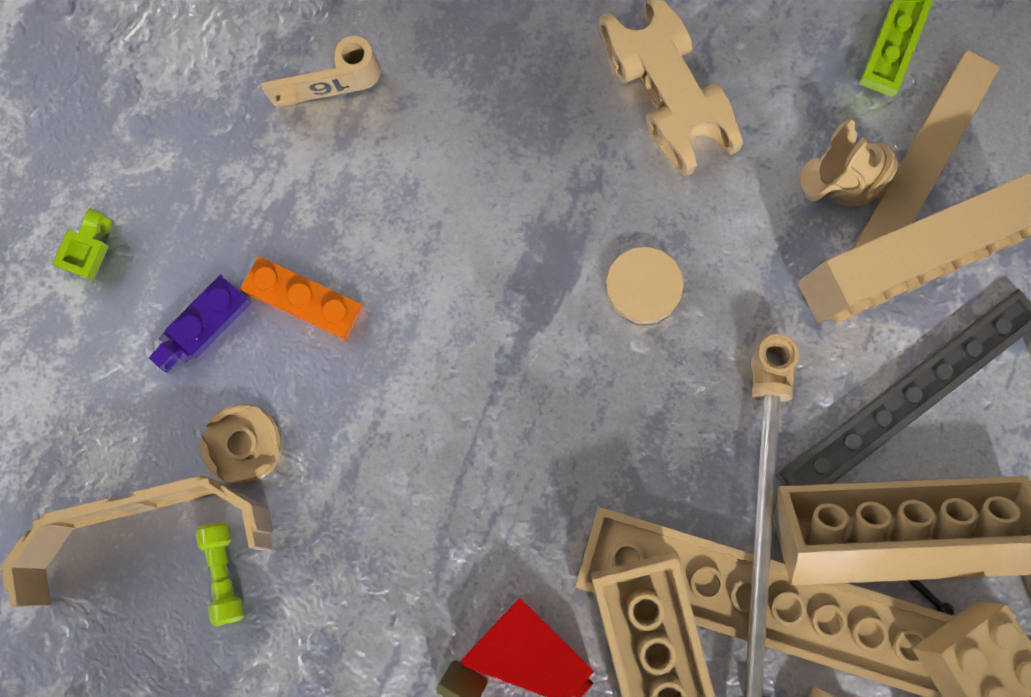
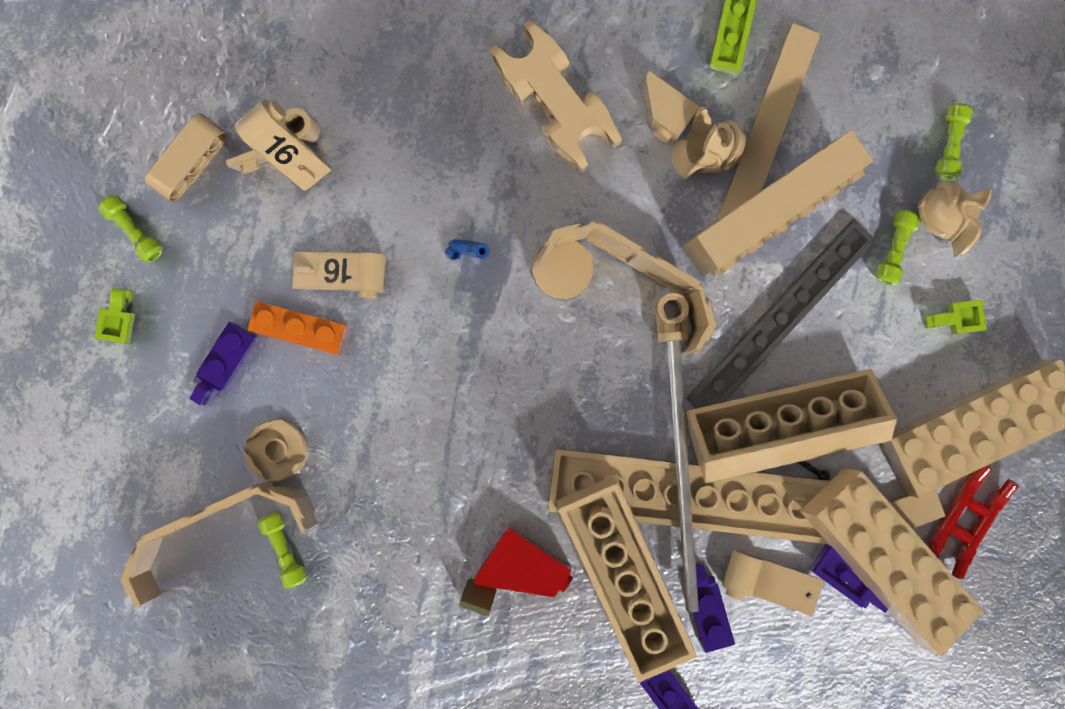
camera: 15 degrees left, 10 degrees up
none -> lime piece [98,195,163,263]
none -> tan beam [145,113,227,202]
none -> tan door [235,99,332,191]
none -> tan door [292,252,386,299]
none -> blue arm [445,239,489,261]
none -> tan windscreen [534,221,717,356]
none -> tan slope [642,71,700,144]

